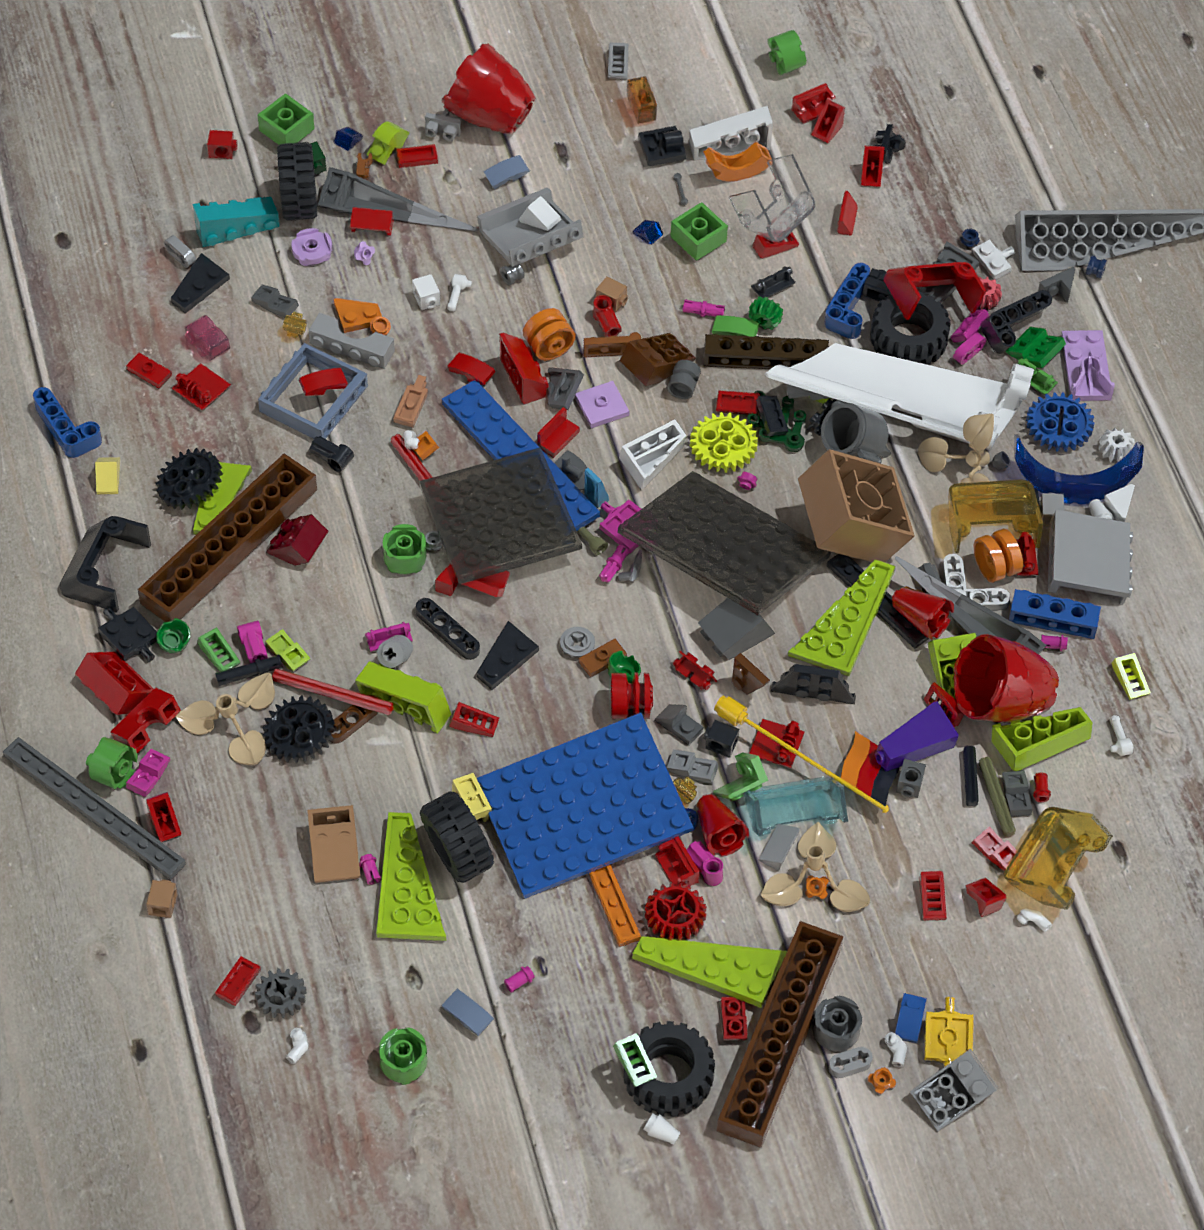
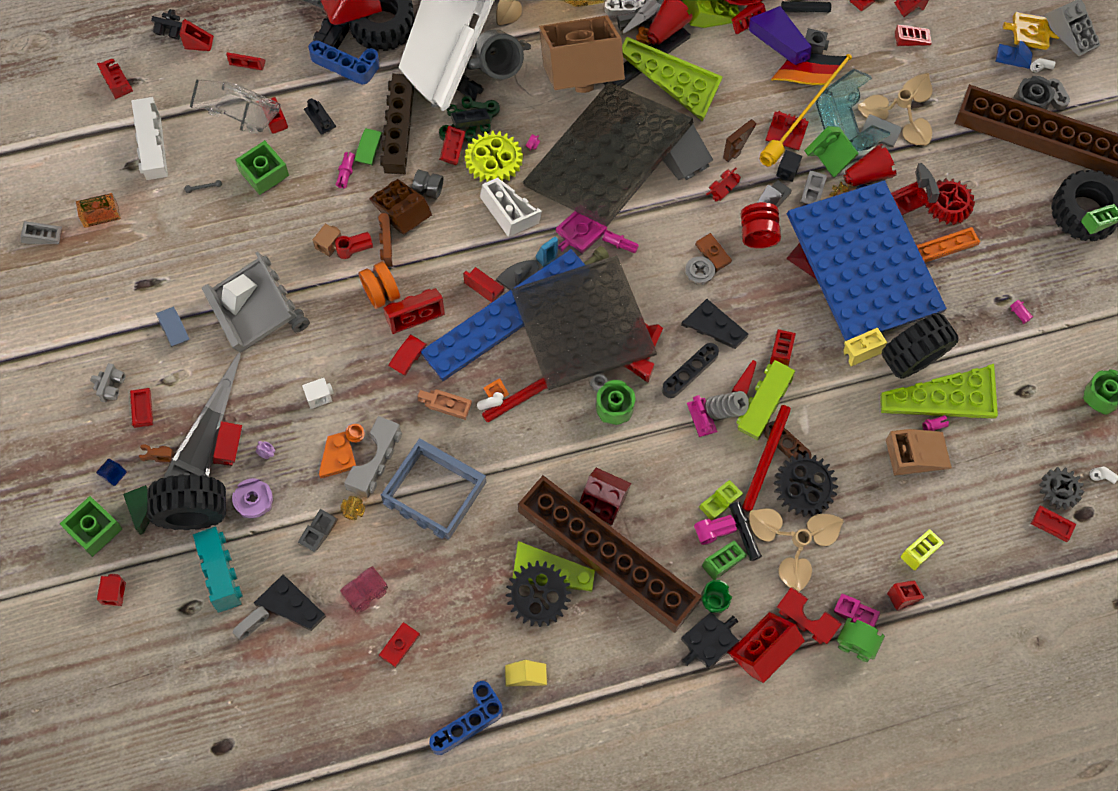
camera: 90 degrees left, 10 degrees up
dark grey plate [3,737,186,880] -> none
black windscreen [60,516,151,612] -> none
medium nougat brick [146,880,178,918] -> none
red hinge [172,363,231,411] -> none
red slope [298,368,348,396] -> none
black piece [309,436,354,472] -> none
lime brick [367,121,410,165] -> none
sand blue slope [441,989,494,1036] -> none
red piece [442,43,536,134] -> none
white piece [447,274,472,312] -> none
dark grey wing [548,367,584,410] -> none
lavender plate [575,381,630,428] -> none
green hair [608,651,641,683] -> none
flat silver bar [619,549,642,581] -> none
clear blue slope [632,220,663,245] -> none
lime wing [632,936,787,1008] -> none
black plate [638,126,687,167] -> none
dark pink piece [687,841,723,886] -> none
orange arch [704,142,774,181] -> none
red slope [721,997,748,1041] -> none
green gear [748,297,783,330] -> none
bright green brick [767,30,807,75] -> none
black wing [771,664,856,705] -> none
orange plate [805,875,829,899] -> none
red slope [811,99,845,143] -> none
orange plate [868,1067,896,1094] -> none
none -> red slope [732,360,757,395]
none -> neon yellow slope [901,529,944,570]
none -> dark grey slope [915,163,940,203]

